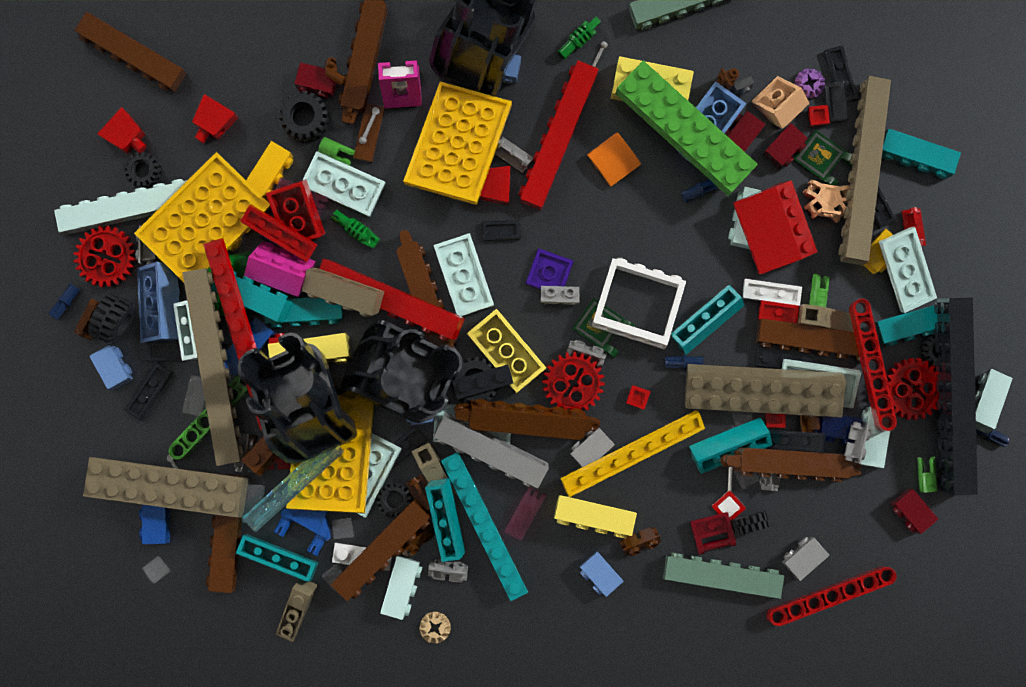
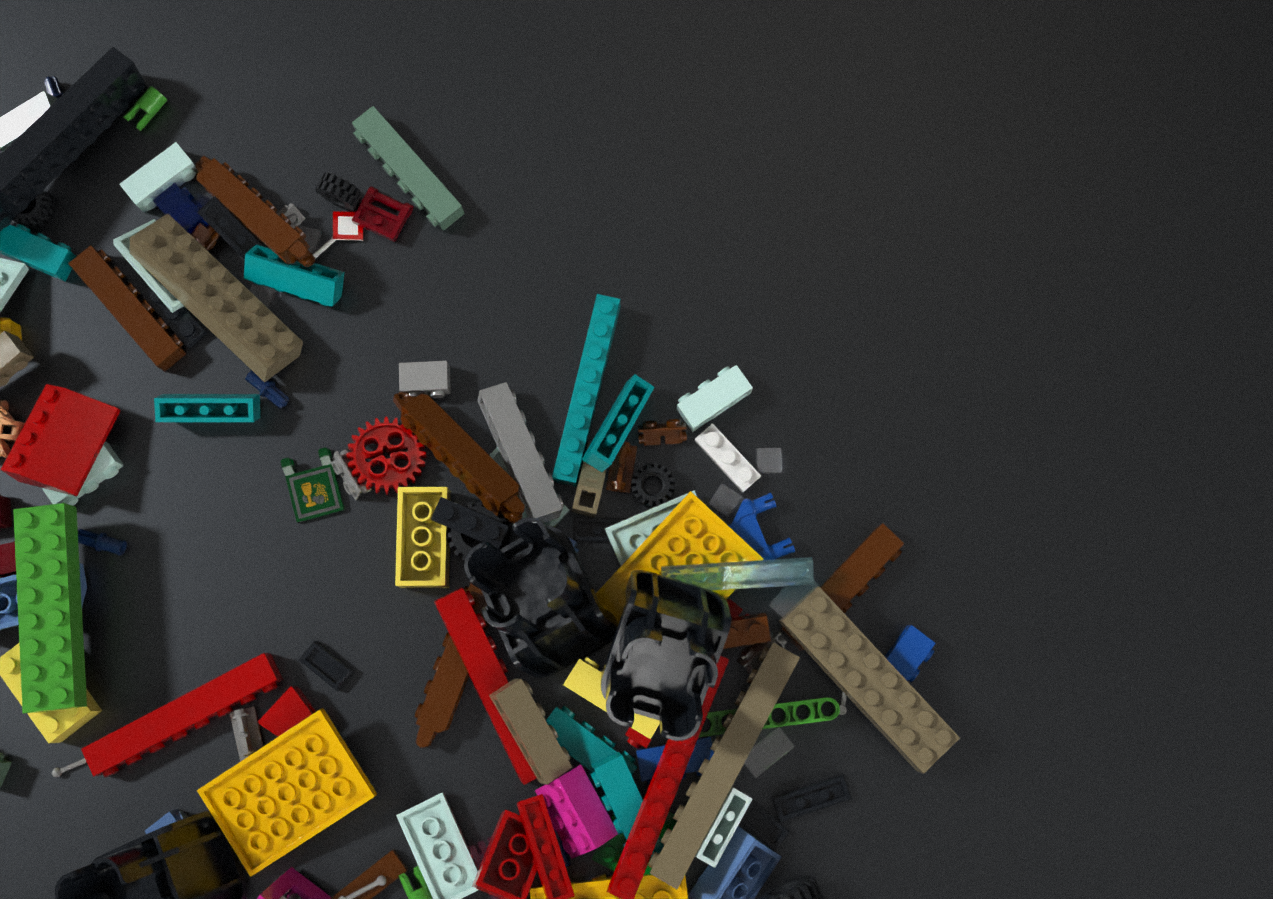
camera: 140 degrees left, 5 degrees down
medium blue brick [90,345,133,391] -> none
clear tile [142,556,171,584] -> none
teal brick [236,534,319,582] -> none
dark tan slope [275,579,317,642] -> none
green hinge [331,210,380,248] -> none
reddish brown brick [331,499,431,601] -> none
tan gear [419,612,451,644] -> none
light grey hinge [428,559,469,583] -> none
light aqua plate [434,233,494,317] -> none
clear pink hinge [504,487,546,540] -> none
dark purple tile [525,248,574,290] -> none
light grey hinge [541,286,579,306] -> none
light yellow brick [554,495,637,539] -> none
green hinge [557,17,601,60] -> none
yellow plate [561,410,705,497] -> none
medium blue brick [579,551,624,597] -> none
orange slope [587,132,641,186] -> none
white window [591,258,686,350] -> none
reddish brown hinge [620,527,661,557] -> none
red plate [626,385,651,410] -> none
white plate [742,279,802,306] -> none
red plate [758,300,799,324] -> none
red plate [765,413,786,428] -> none
red beam [766,566,897,626] -> none
light grey brick [782,537,829,581] -> none
dark tan slope [797,304,854,332] -> none
bright green hinge [809,273,830,307] -> none
light grey hinge [844,422,871,463] -> none
red beam [849,299,897,431] -> none
red gear [886,358,939,420] -> none
dark red brick [891,489,938,534] -> none

